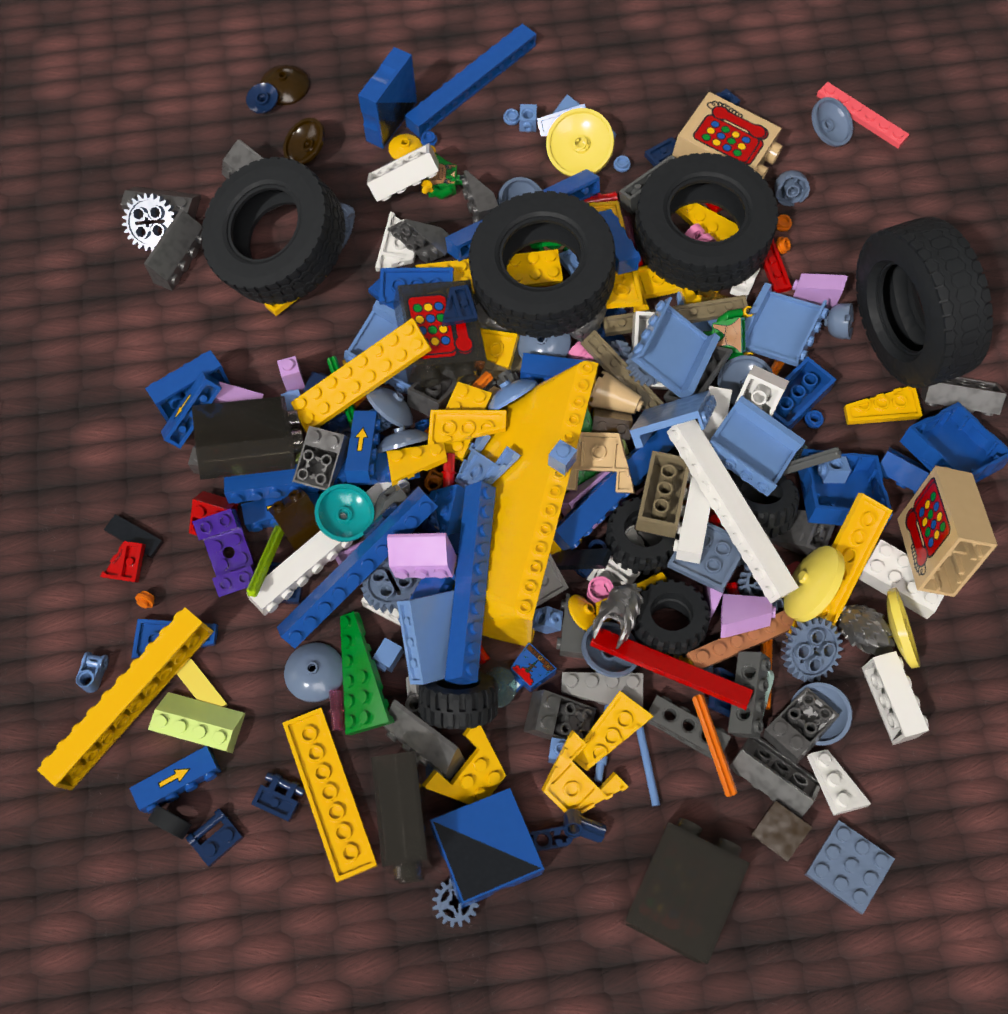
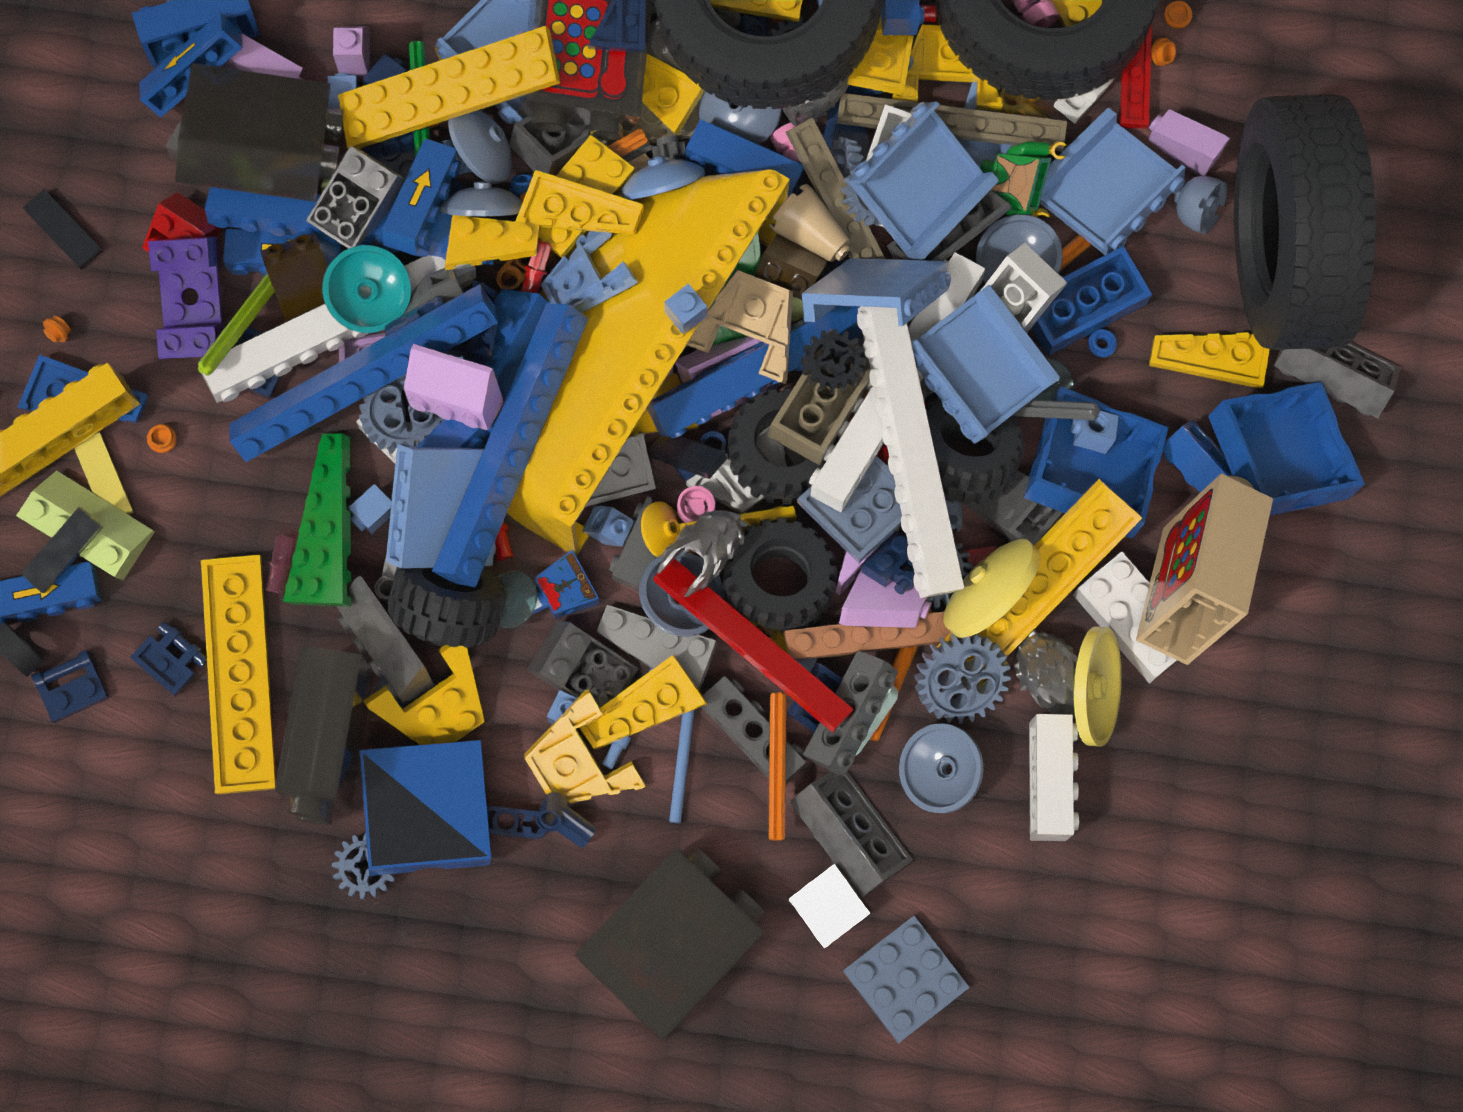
camera: 10 degrees right, 10 degrees up
red wing [100,541,146,583] -> none
sand blue dish [284,643,343,702] -> none
flat silver slope [764,687,840,766] -> none
white wing [807,749,871,816] -> none
none -> black tile [21,507,103,593]
none -> orange plate [147,424,177,453]
none -> black gear [801,329,867,394]
none -> dark blue plate [861,531,915,595]

